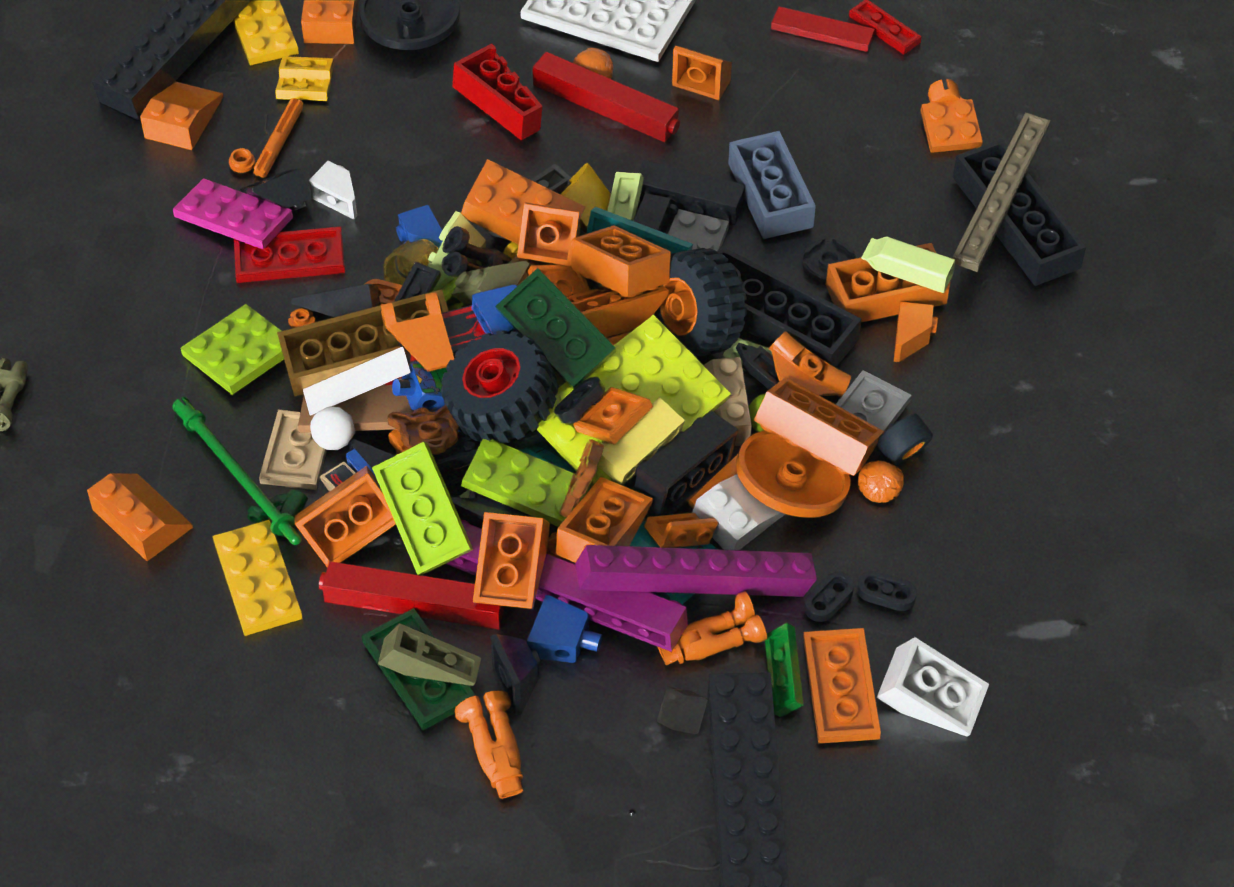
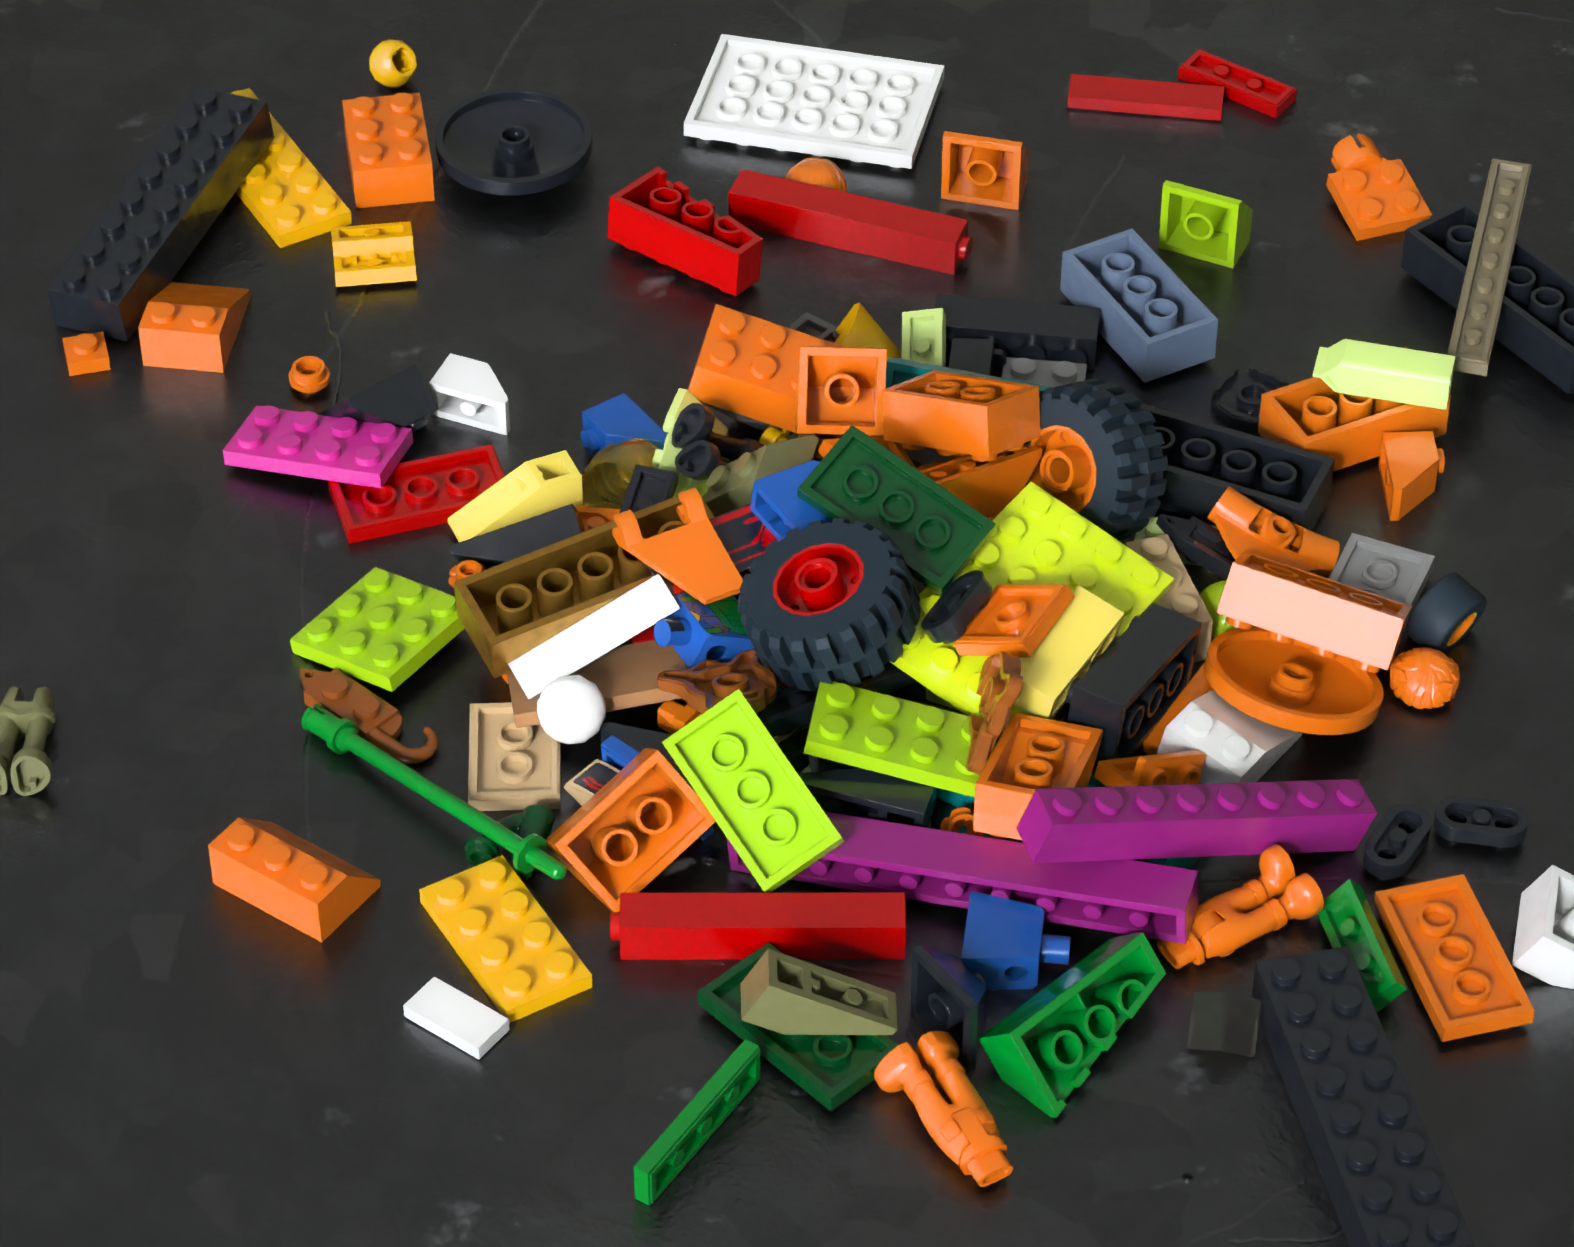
camera: 10 degrees left, 10 degrees down
orange axle [253,98,303,178] -> none
orange slope [473,512,550,609] -> none
none -> orange plate [62,332,111,376]
none -> dark orange plate [300,668,439,764]
none -> white tile [403,976,510,1059]
none -> light yellow slope [447,450,583,542]
none -> green tile [634,1039,760,1206]
none -> green wedge [978,932,1166,1118]
none -> lime slope [1158,180,1253,269]

